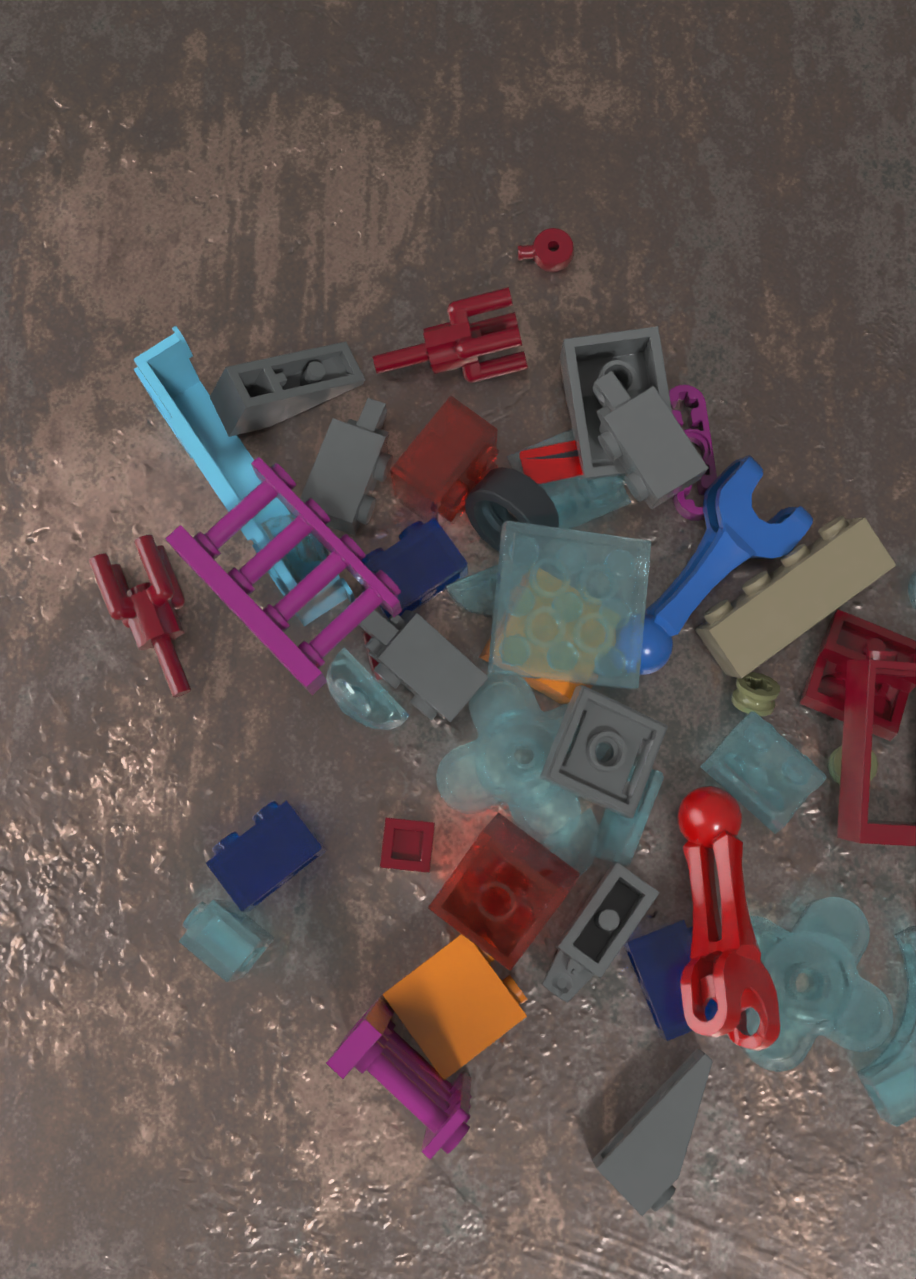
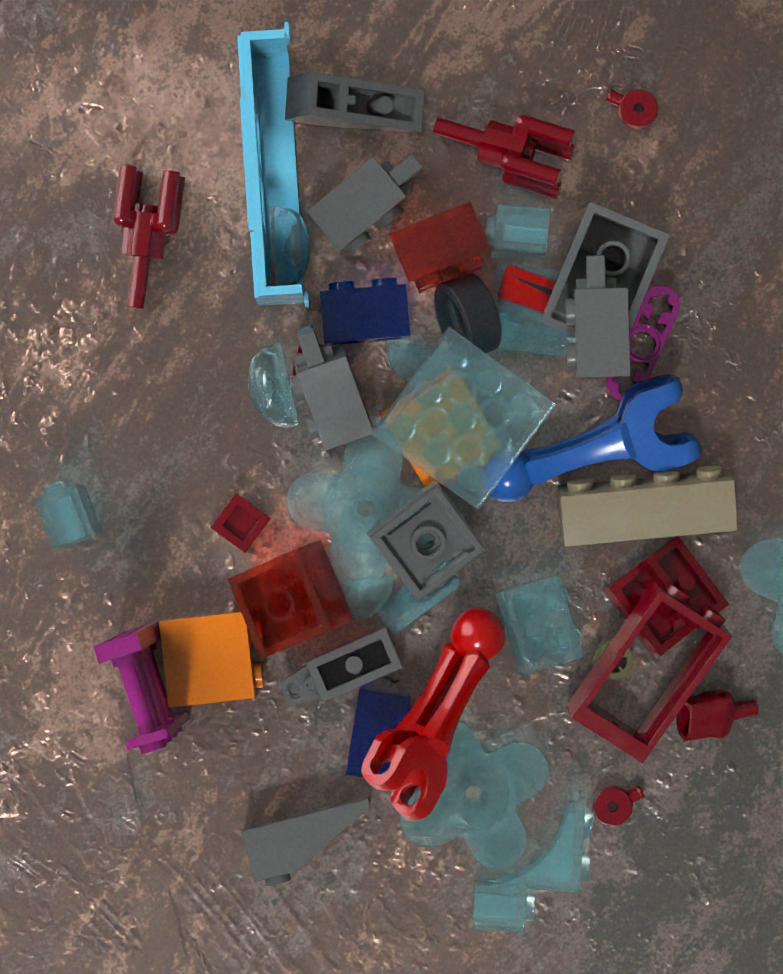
camera: 25 degrees right, 10 degrees up
magenta fence [165,457,402,695] -> none
clear blue brick [206,800,328,912] -> none
olive bush [731,672,780,716] -> none
none -> clear light blue brick [483,204,550,262]

